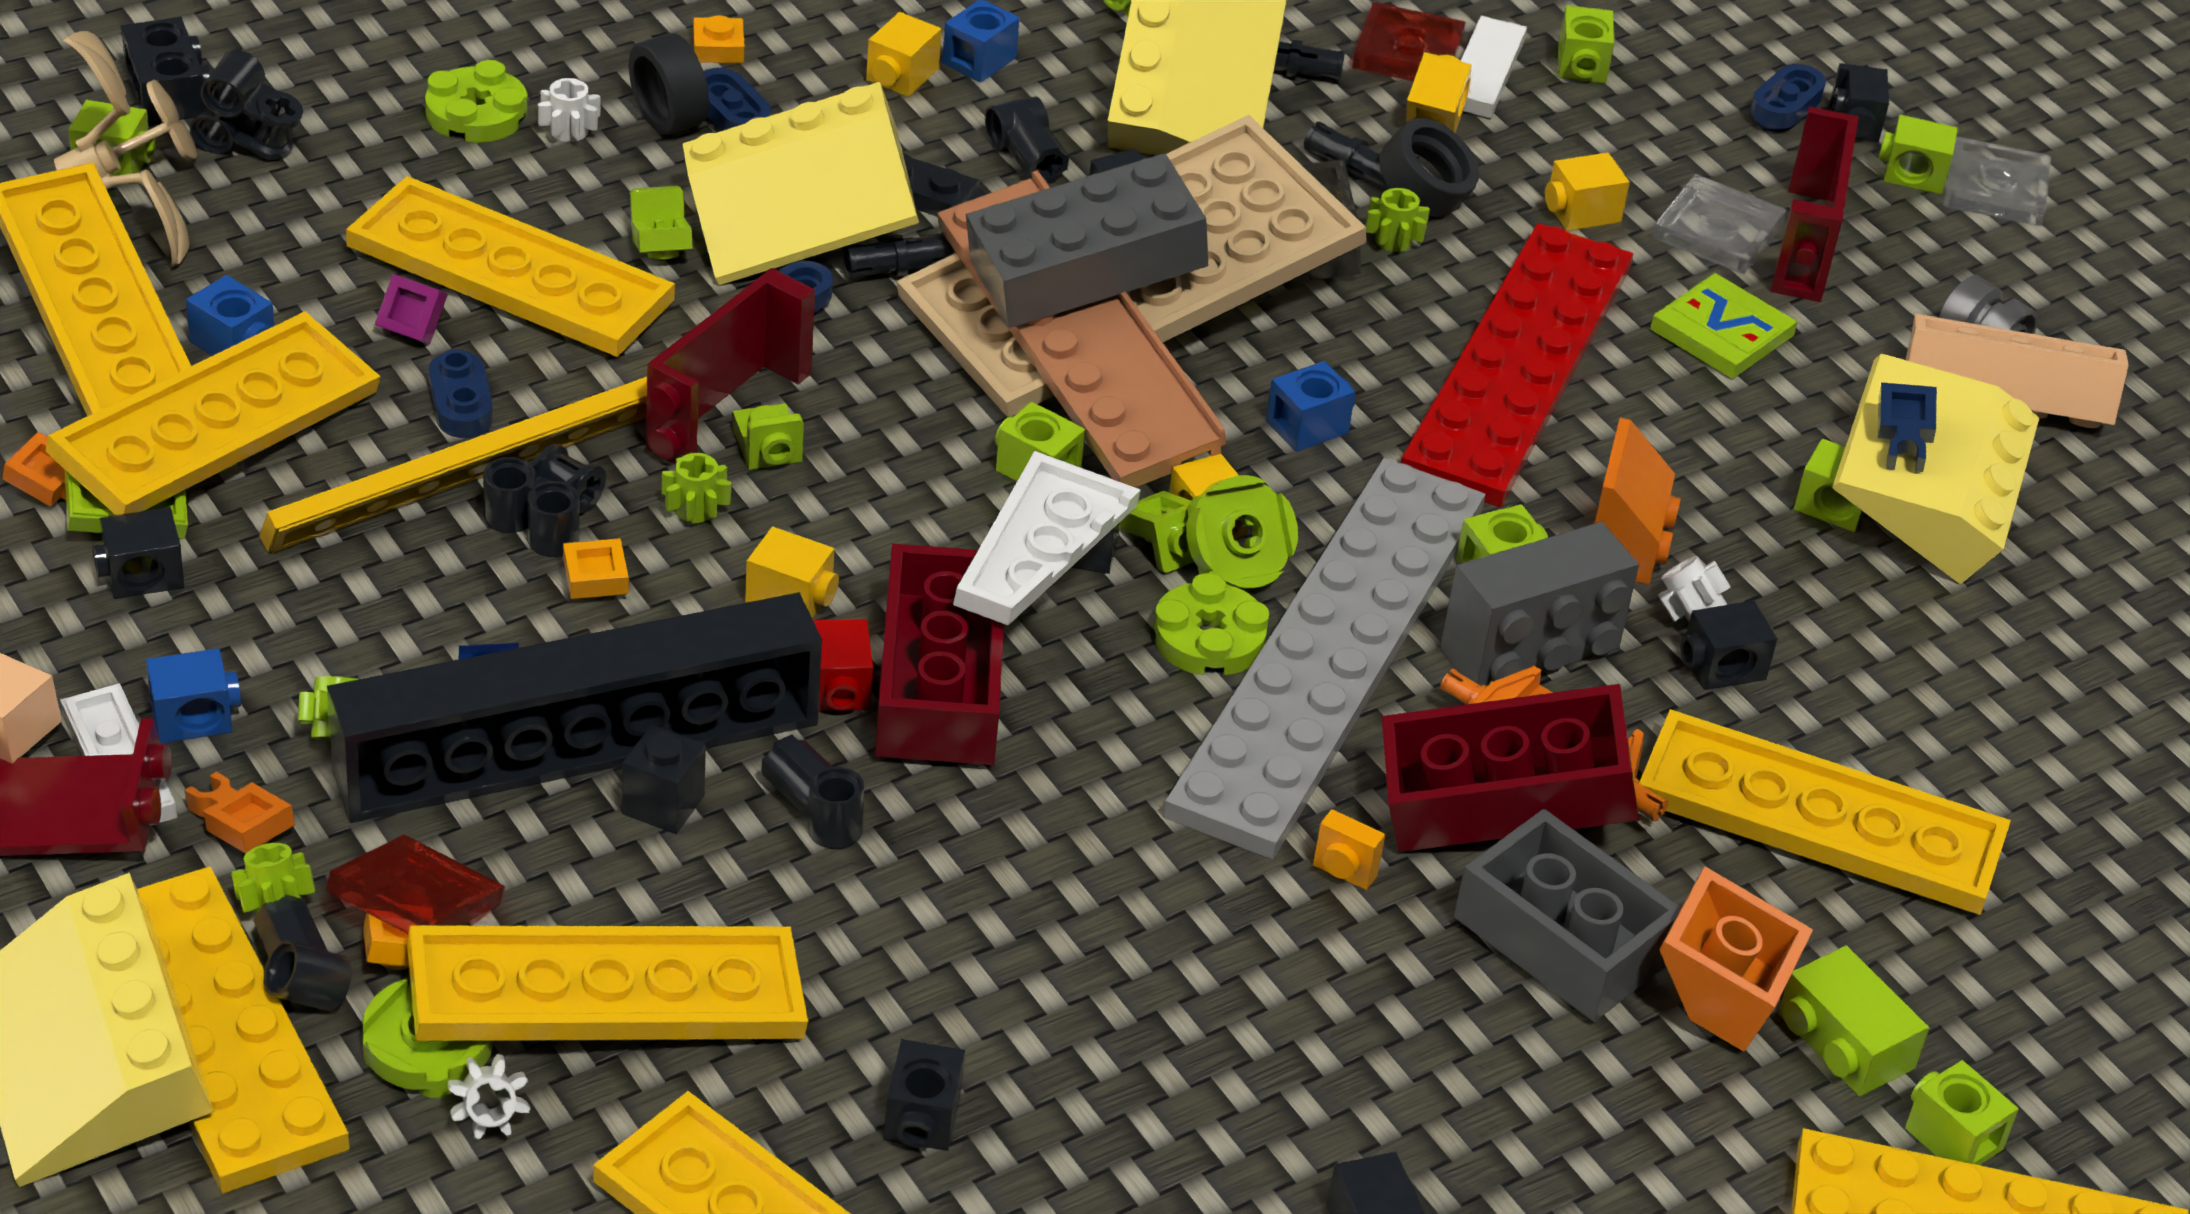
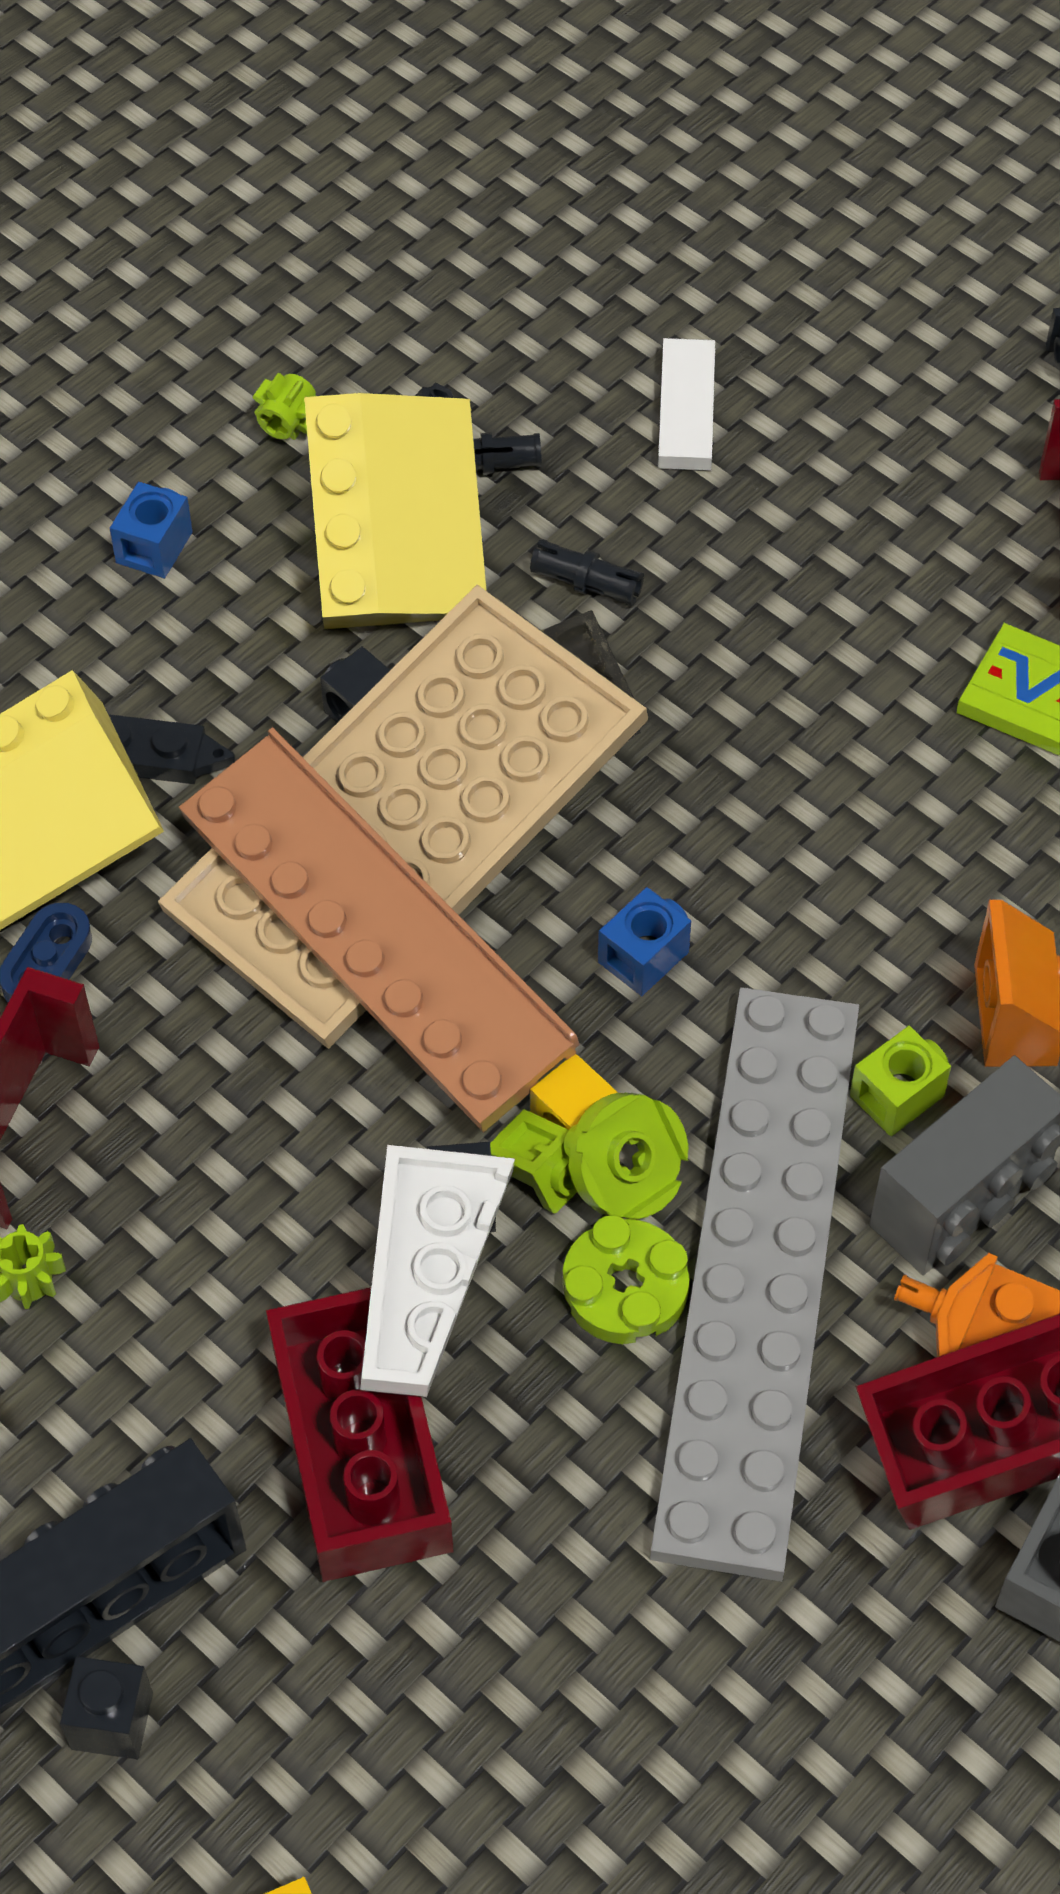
camera: 10 degrees left, 15 degrees up
lime bracket [732,403,804,470] -> none
yellow brick [745,526,839,618] -> none
black piece [762,734,864,848] -> none
red brick [813,619,873,711] -> none
black pin [843,233,953,279] -> none
yellow brick [866,12,942,97] -> none
dark grey brick [966,153,1209,329] -> none
black piece [985,96,1069,184] -> none
lime brick [995,401,1085,481] -> none
light orange plate [1313,809,1385,890] -> none
clear red tile [1352,2,1466,81] -> none
lime gear [1365,188,1430,252] -> none
black tyre [1379,118,1479,217] -> none
red plate [1401,223,1634,508] -> none
yellow brick [1406,52,1472,132] -> none
yellow brick [1545,152,1630,231] -> none
lime brick [1558,5,1614,83] -> none
clear tile [1652,174,1787,274] -> none
dark blue plate [1750,64,1826,131] -> none

